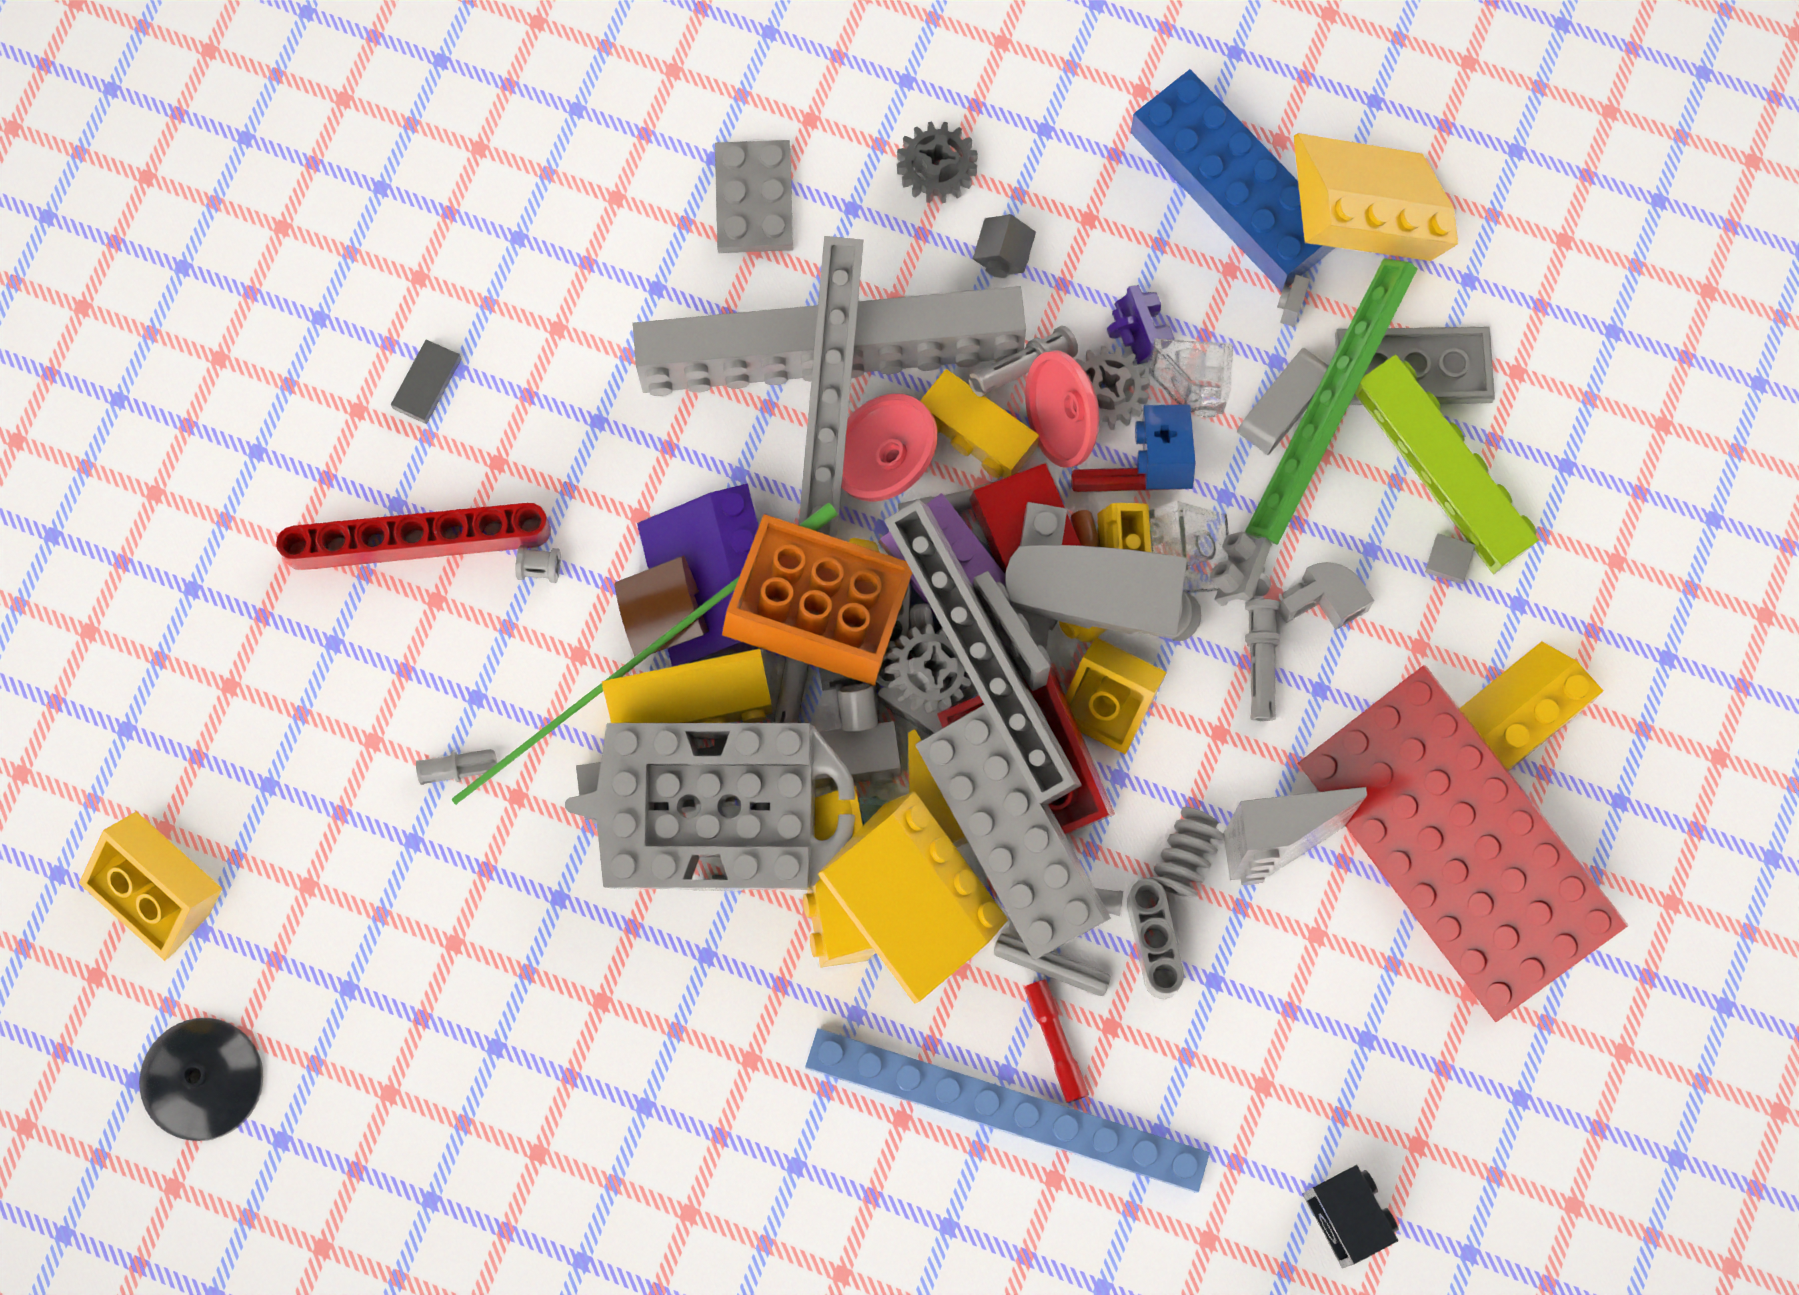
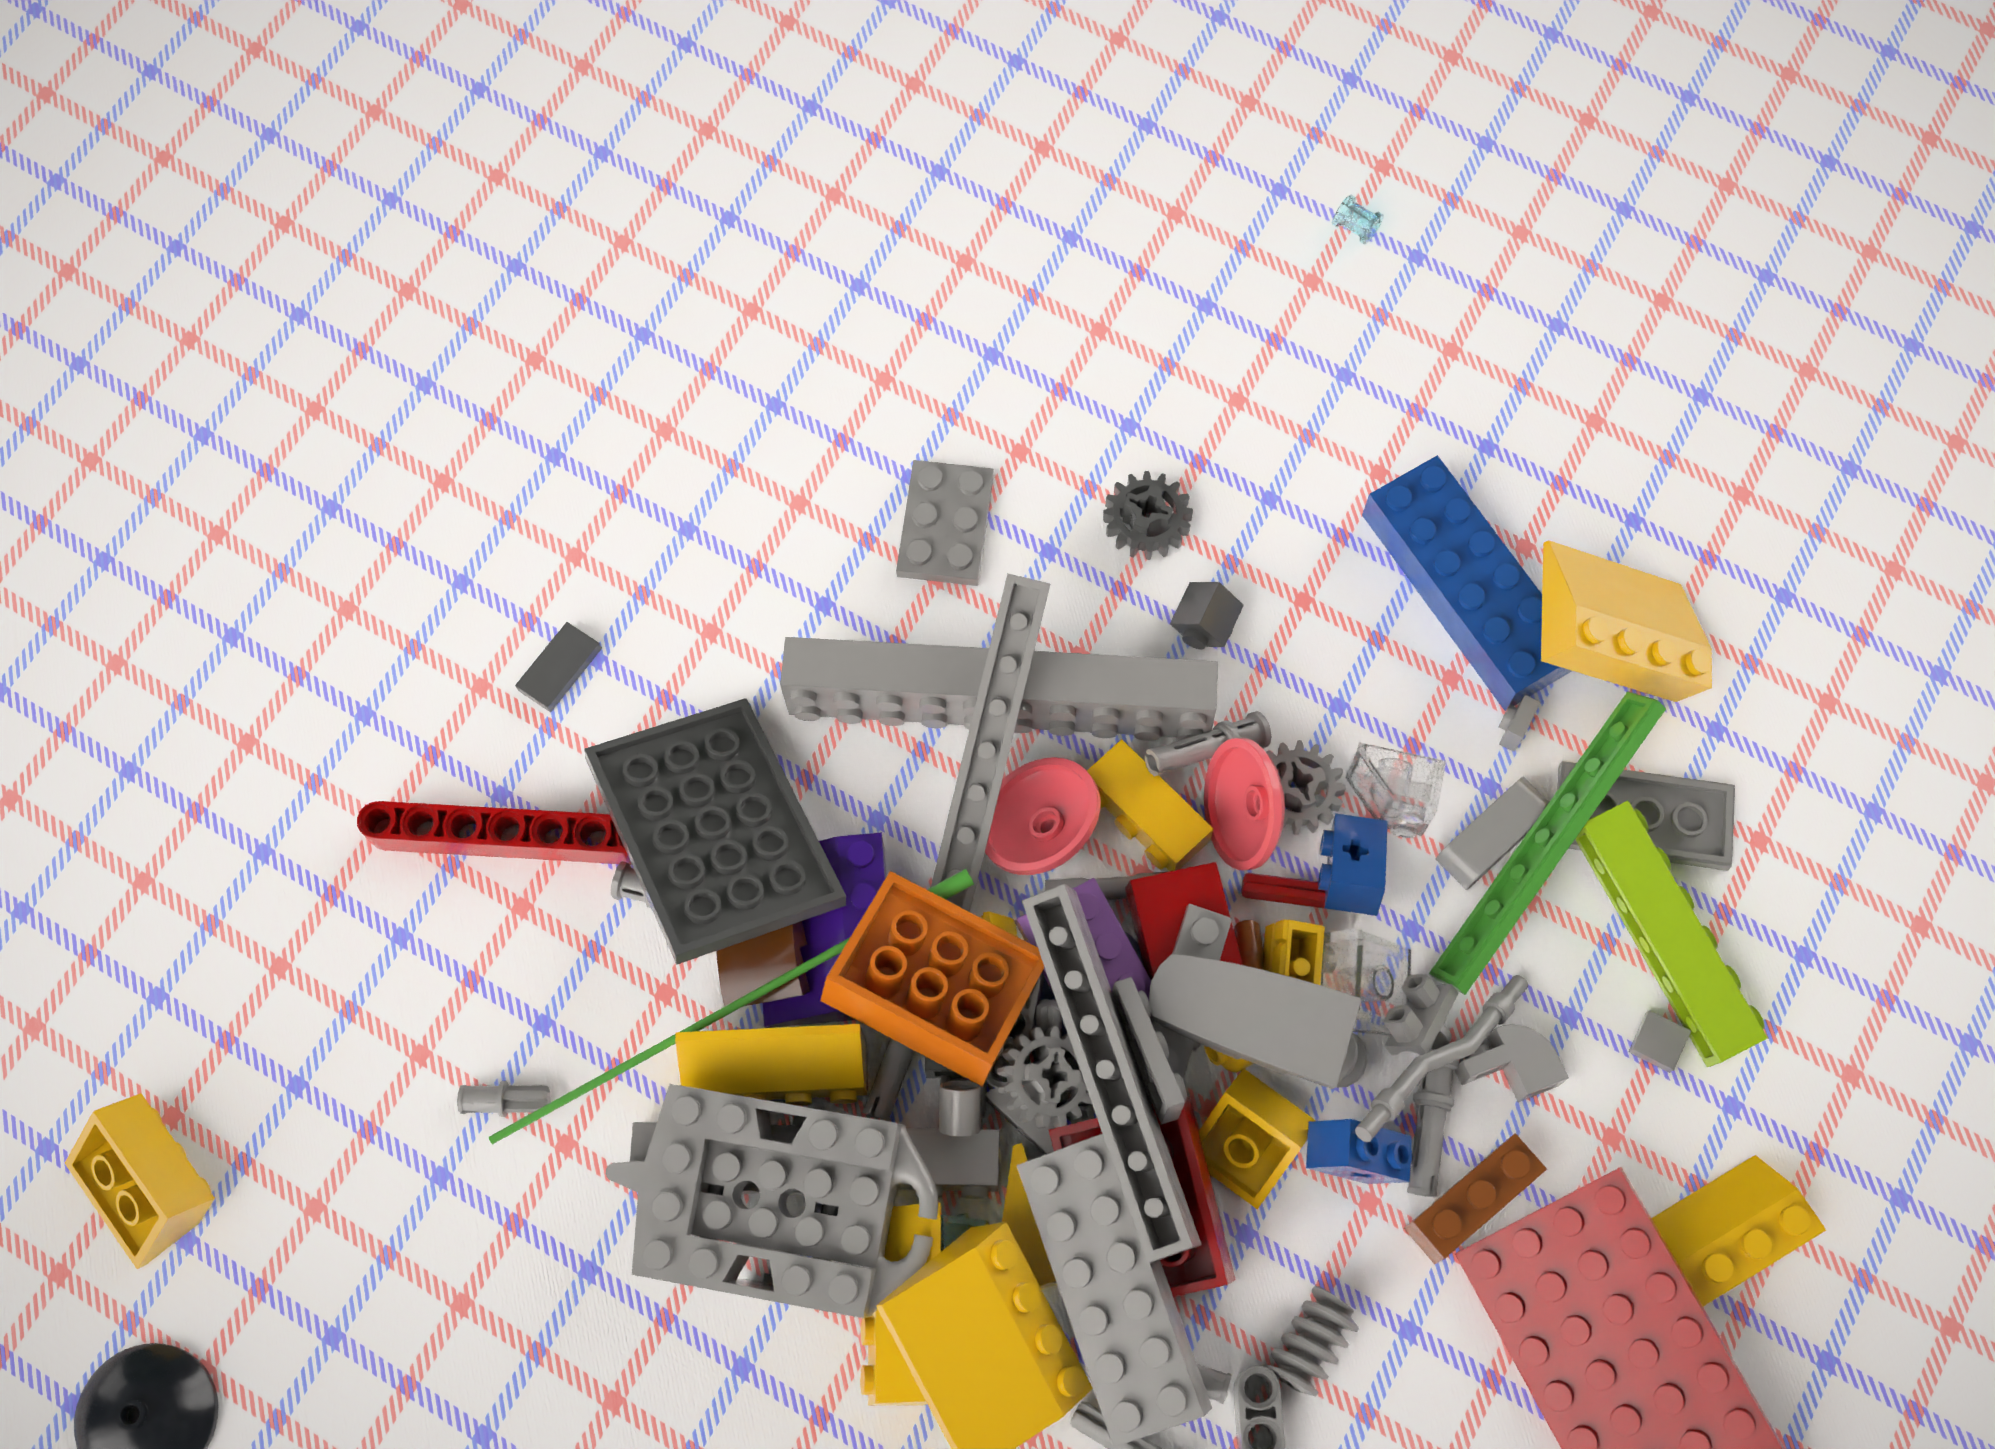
camera: 10 degrees right, 5 degrees down
dark purple hips [1106,285,1175,365] -> none
light grey slope [1223,787,1367,885] -> none
none -> dark grey plate [584,698,846,965]
none -> blue brick [1306,1119,1412,1184]
none -> light grey bar [1355,975,1528,1142]
none -> dark orange brick [1404,1133,1547,1265]

